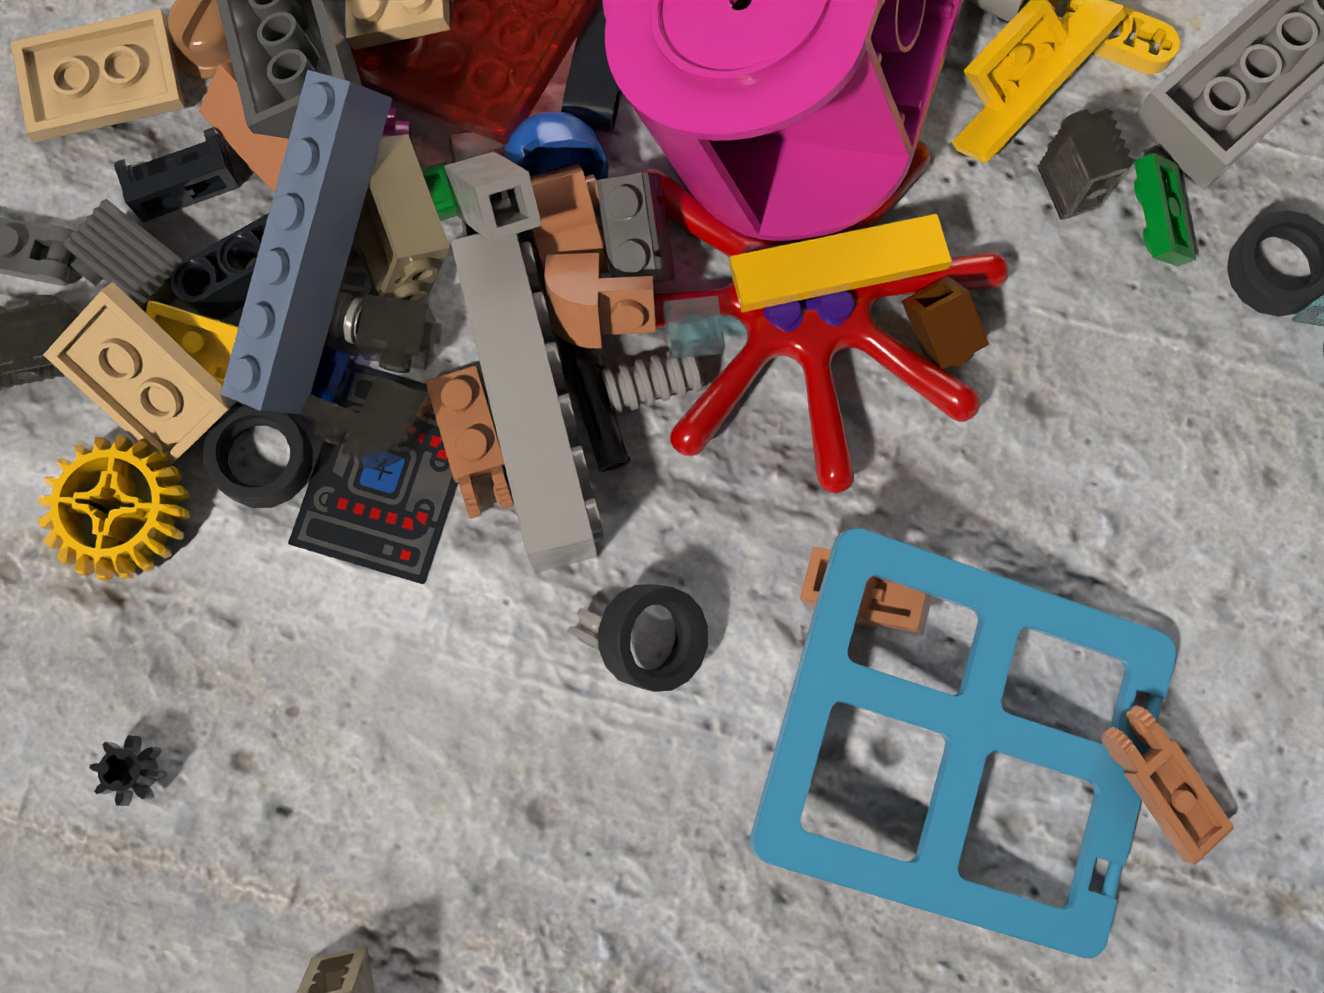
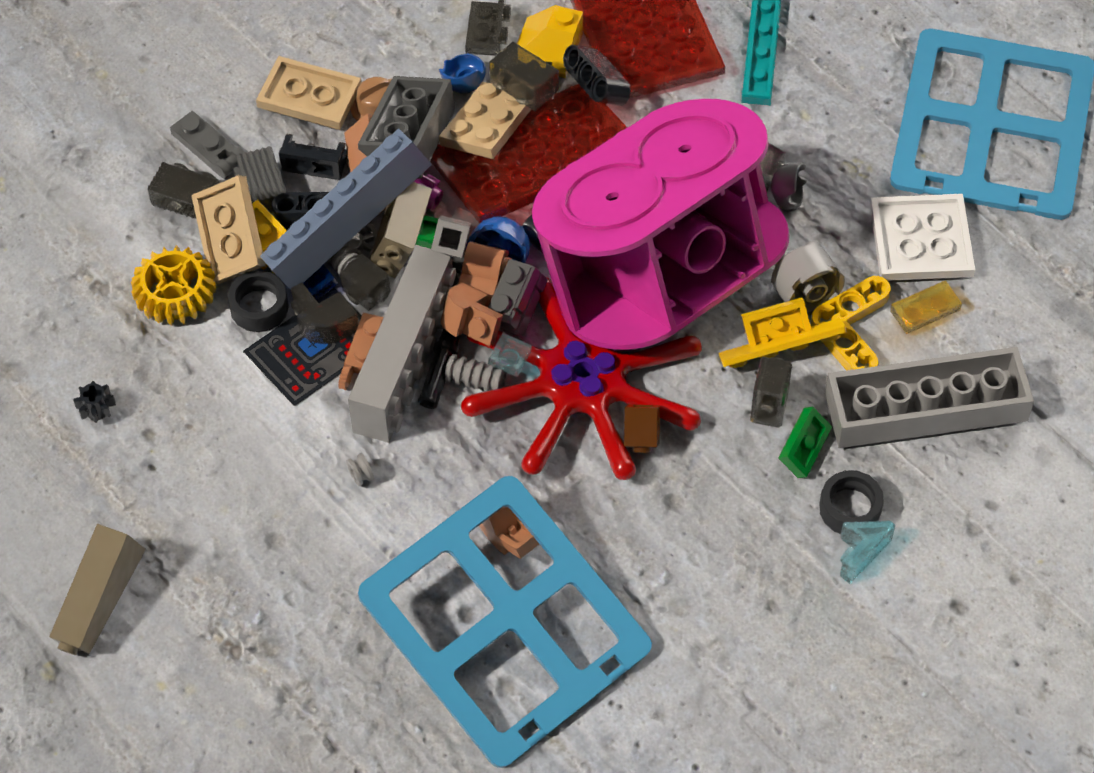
camera: 35 degrees right, 20 degrees down
black tyre [598,584,708,692] -> none
yellow tile [729,214,952,312] -> none
nougat hinge [1101,705,1234,864] -> none

